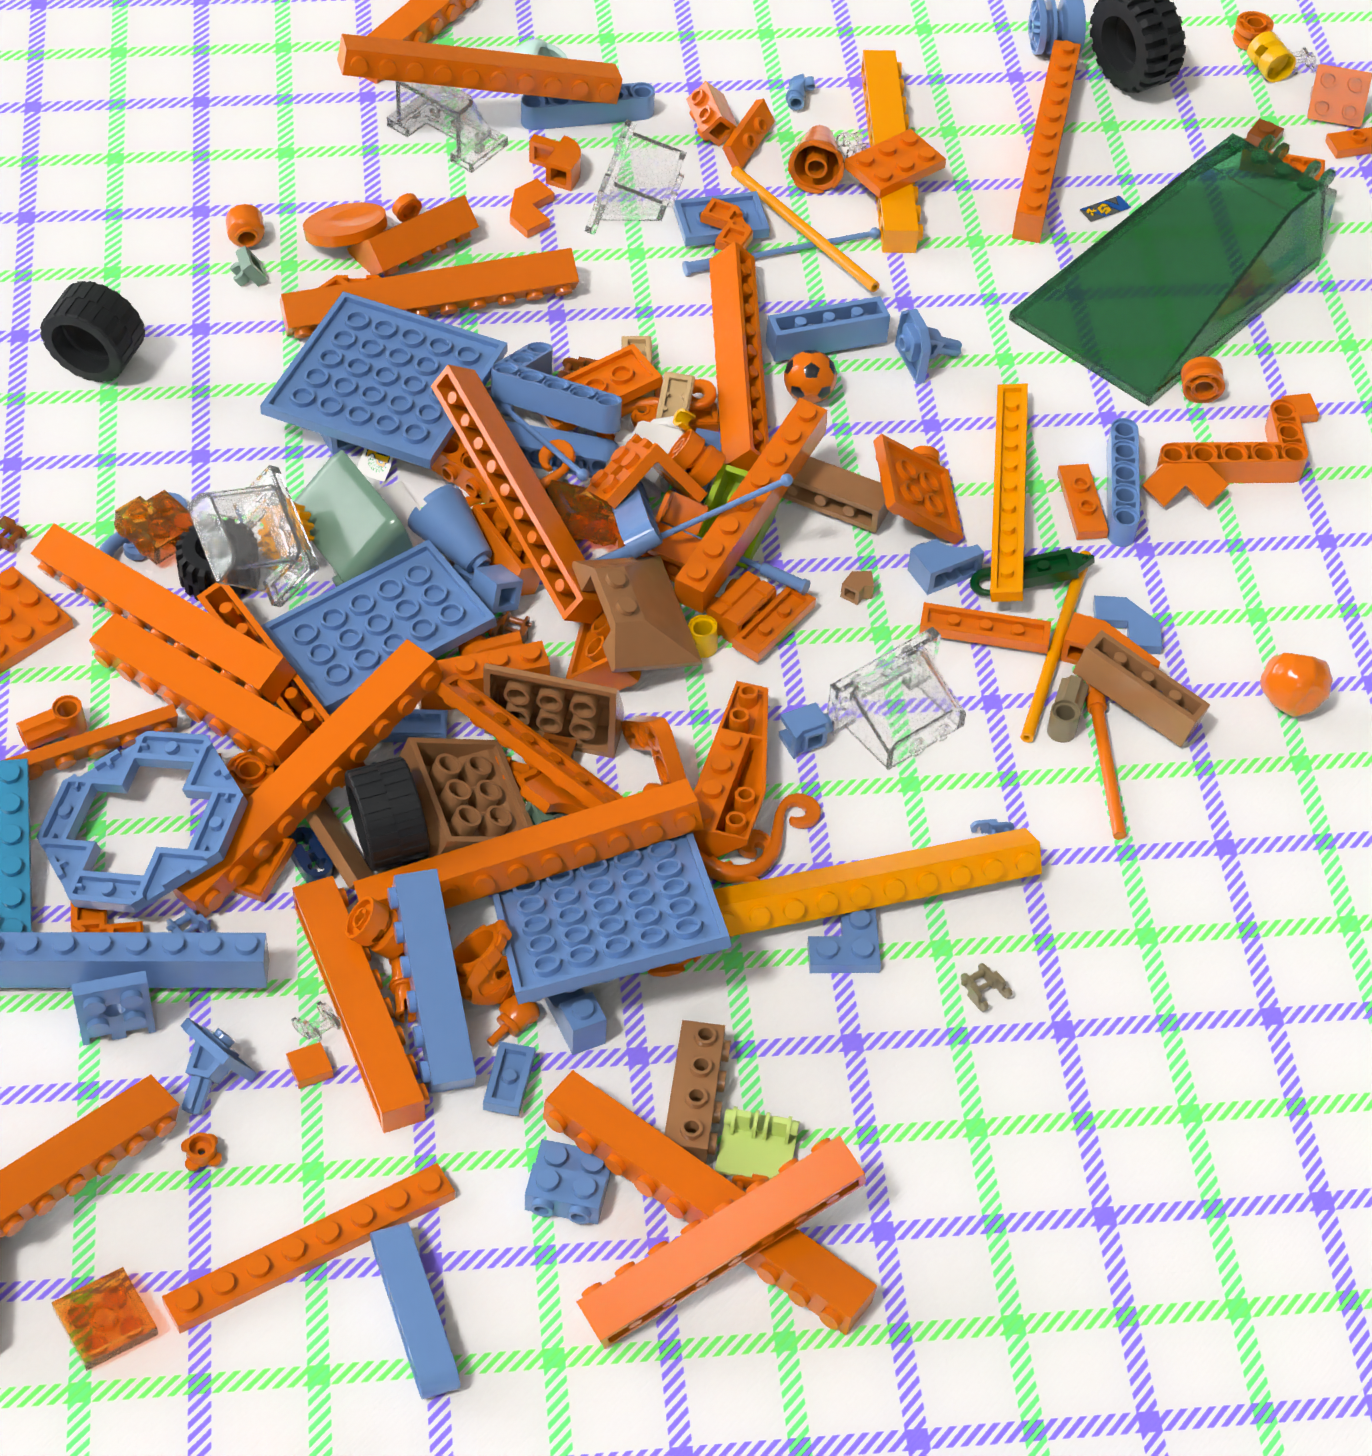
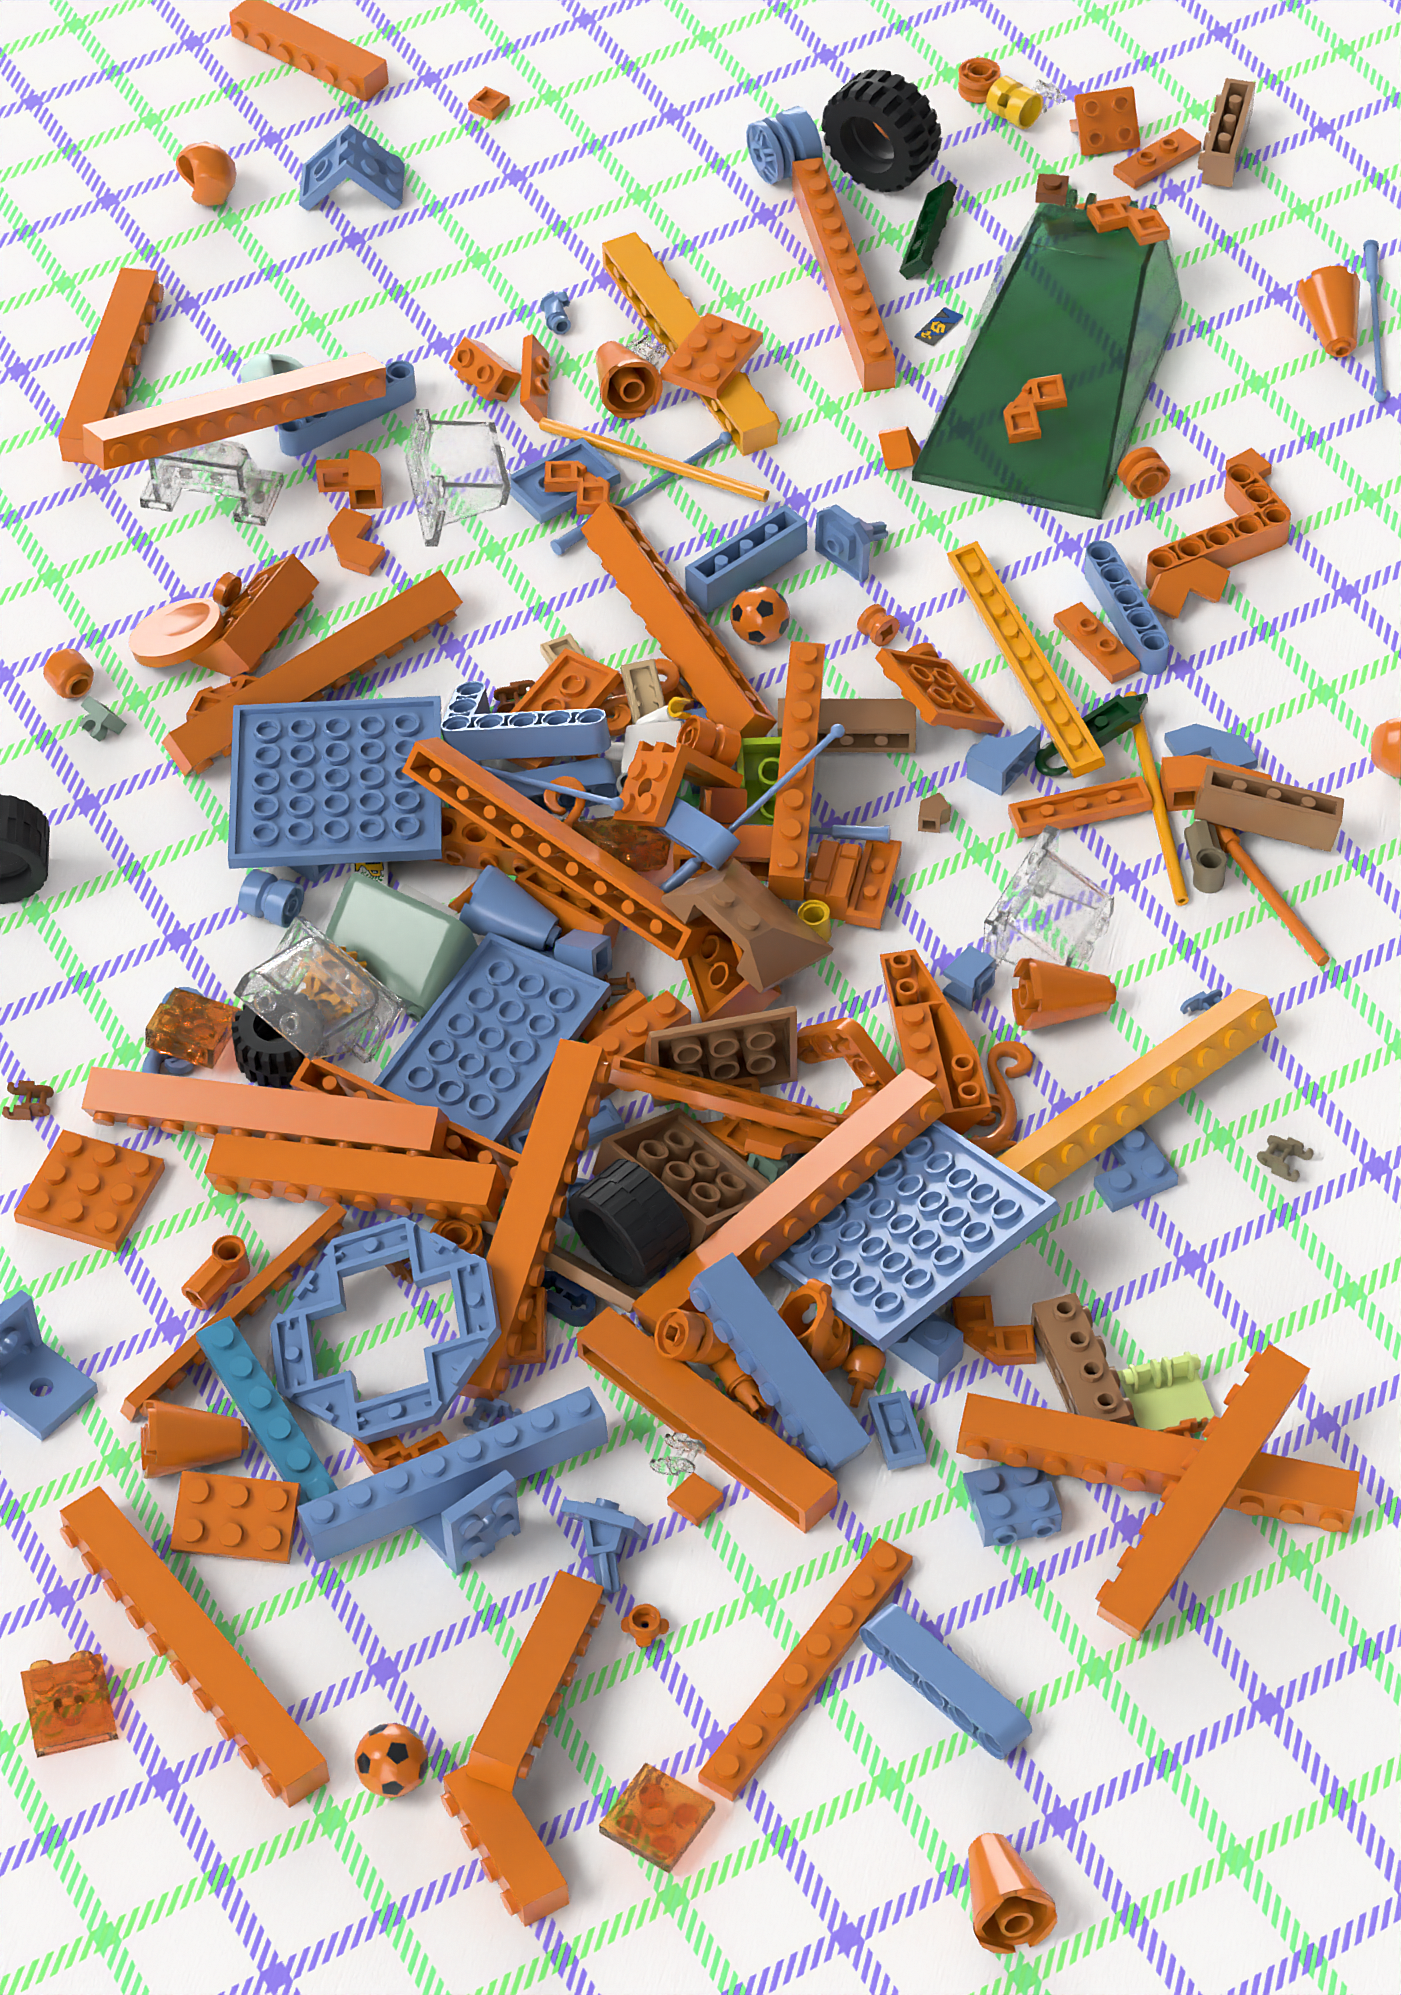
camera: 20 degrees left, 0 degrees up
none -> medium blue wheel [238,869,304,928]
none -> orange wheel [857,604,900,647]
none -> orange slope [878,426,921,470]
none -> dark green plate [899,179,958,280]
none -> orange tile [952,1295,1037,1366]
none -> orange tile [1003,374,1067,444]
none -> orange cone [1011,958,1117,1031]
none -> orange tile [1087,198,1170,246]

